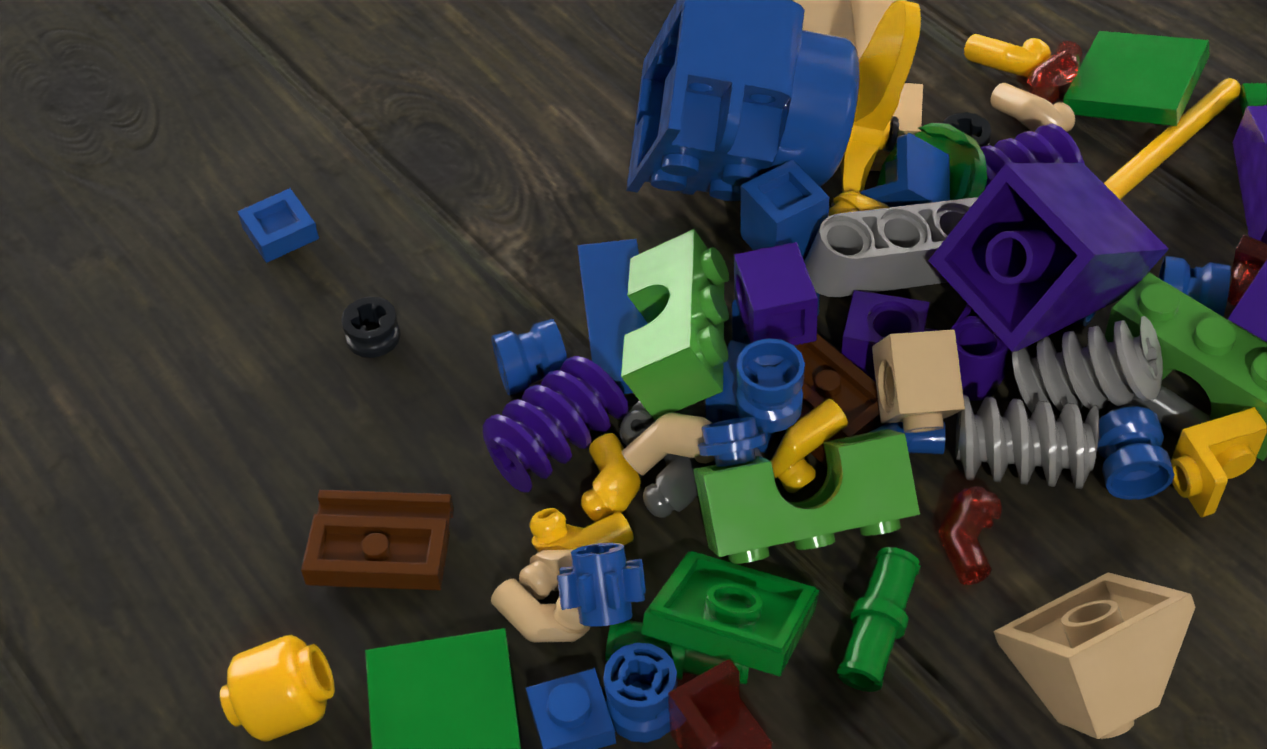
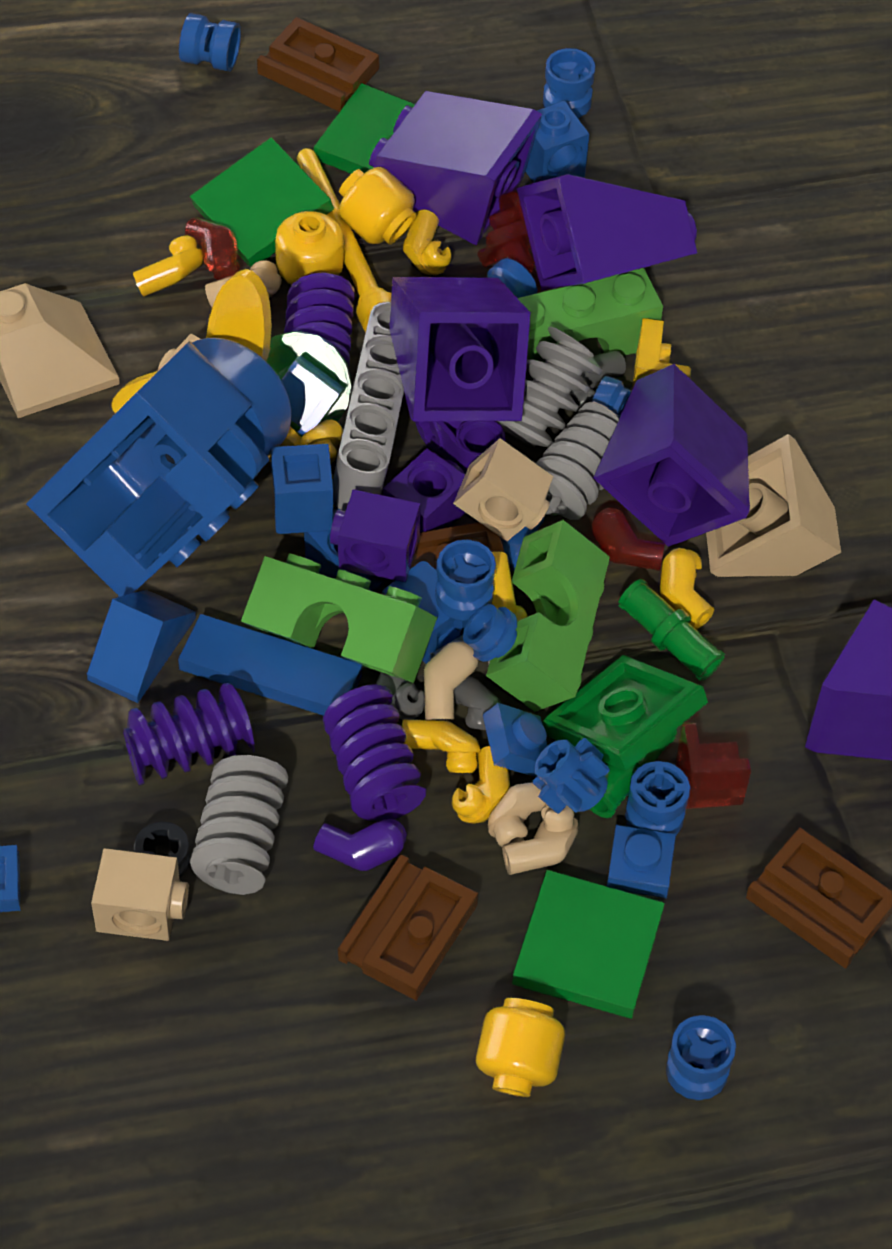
camera: 70 degrees left, 5 degrees up
blue wheel [491,319,568,396] -> none
none -> blue slope [87,590,196,703]
none -> tan brick [91,848,189,941]
none -> dark purple piece [123,683,255,786]
none -> light grey piece [190,755,289,895]
none -> yellow head [275,211,344,285]
none -> dark purple arm [313,819,407,871]
none -> yellow head [339,167,416,244]
none -> yellow arm [403,210,452,276]
none -> blue plate [483,703,548,777]
none -> dark purple slope [593,364,750,547]
none -> yellow arm [659,548,714,629]

